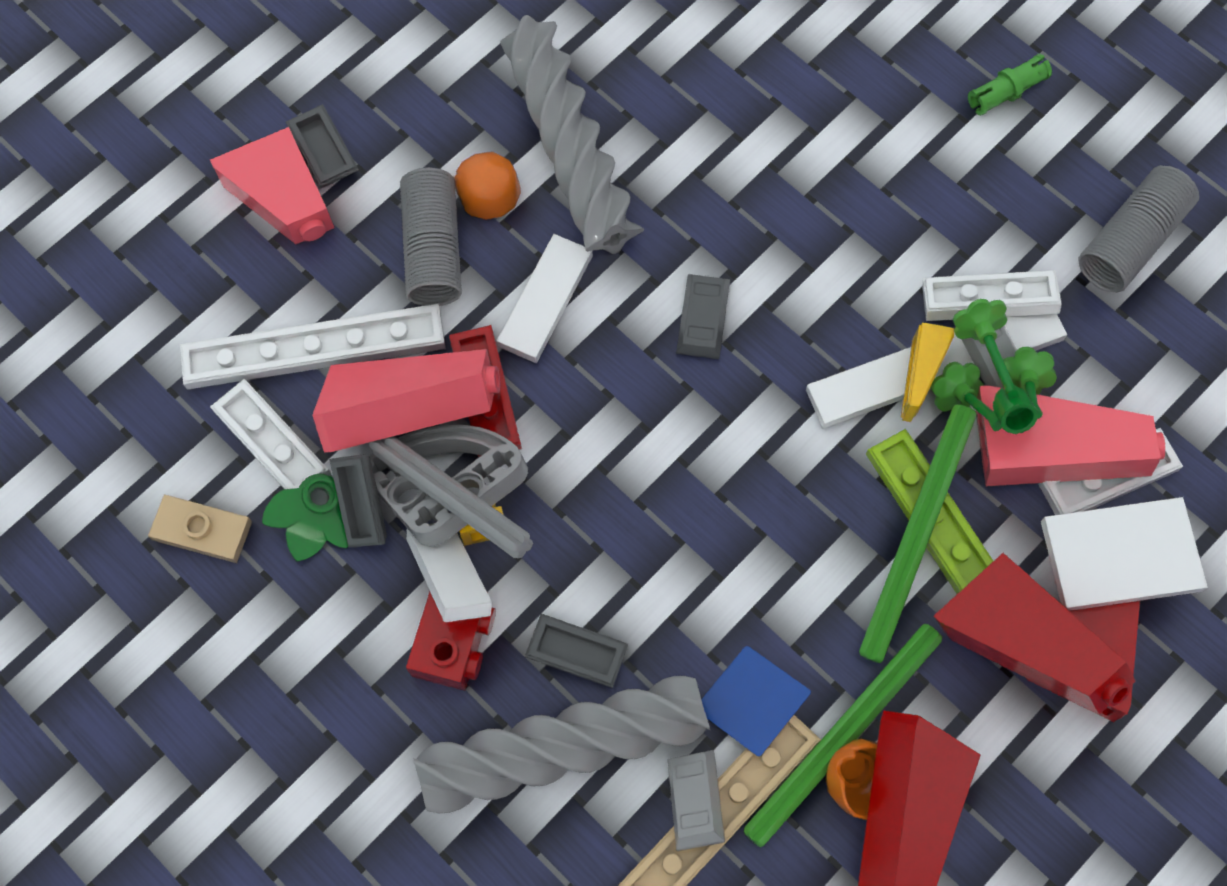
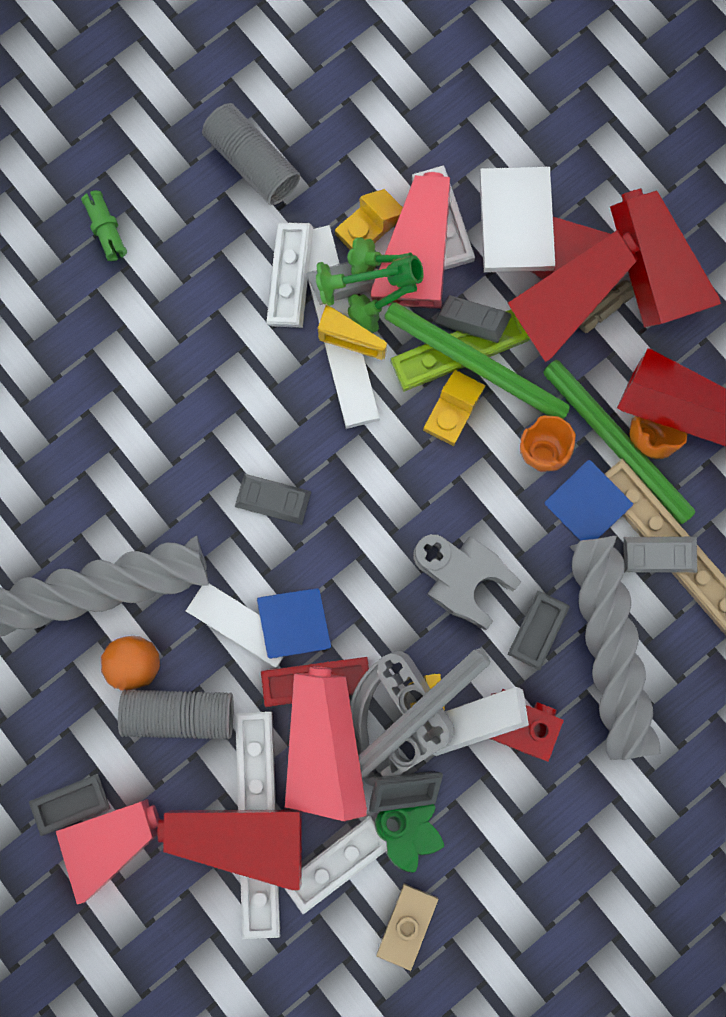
camera: 85 degrees left, 10 degrees up
none -> red slope [157,810,302,890]
none -> blue sticker [257,588,331,659]
none -> yellow slope [335,189,403,250]
none -> light grey piece [413,534,521,630]
none -> yellow slope [423,370,486,446]
none -> dark grey tile [434,295,511,343]
none -> orange hair [520,415,576,472]
none -> dark tan axle [579,280,635,333]
none -> red slope [610,188,721,327]

